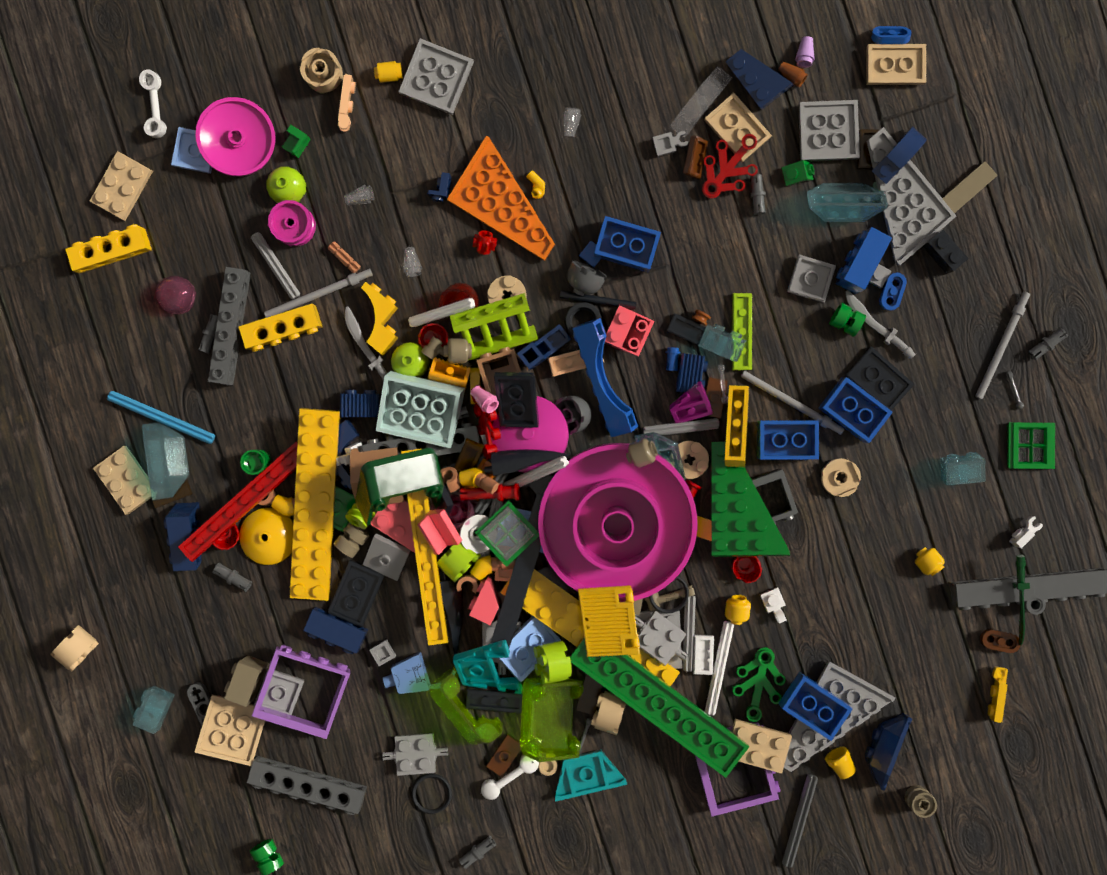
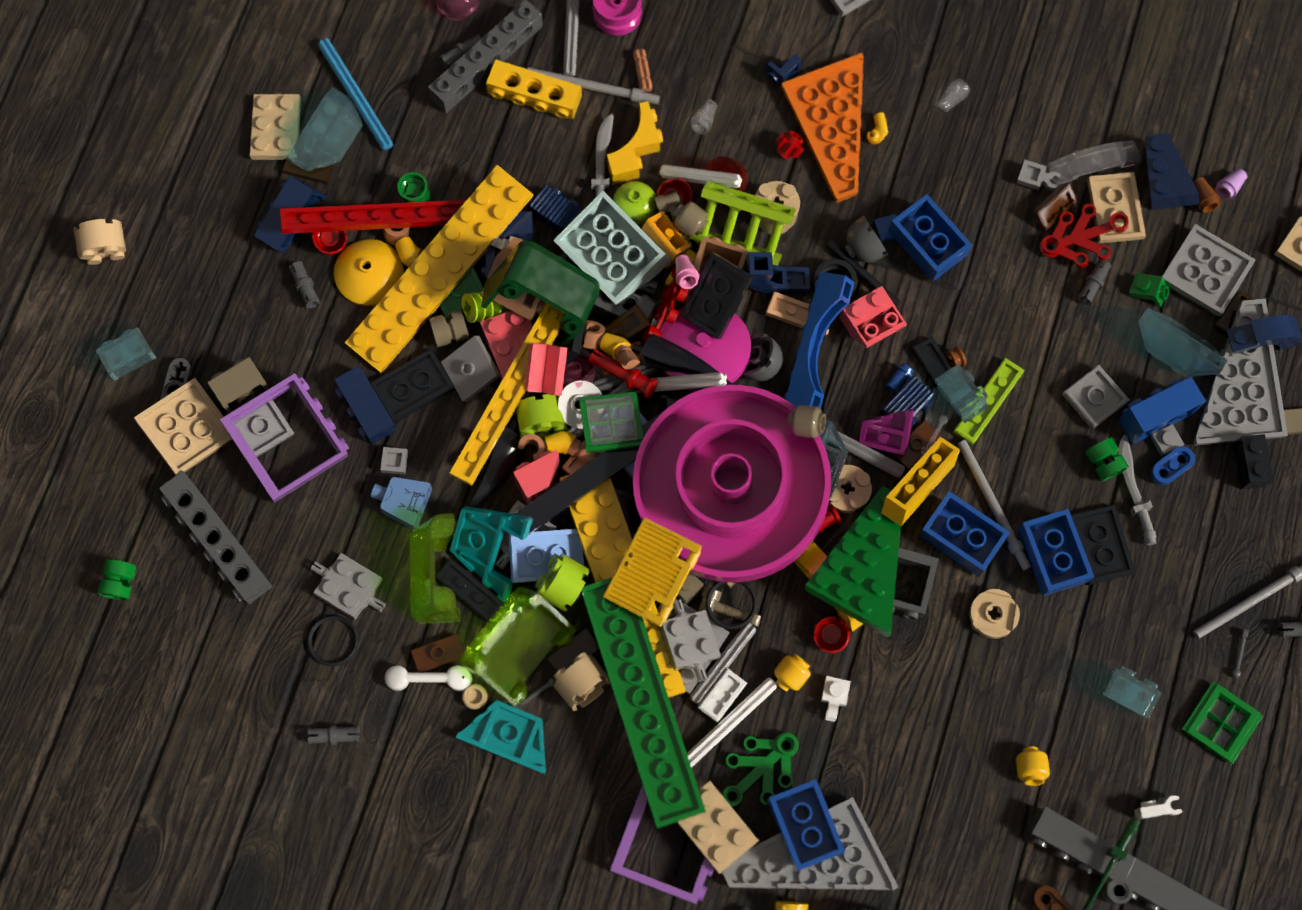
camera: 35 degrees right, 15 degrees down
clear cone [344,185,374,206] -> none

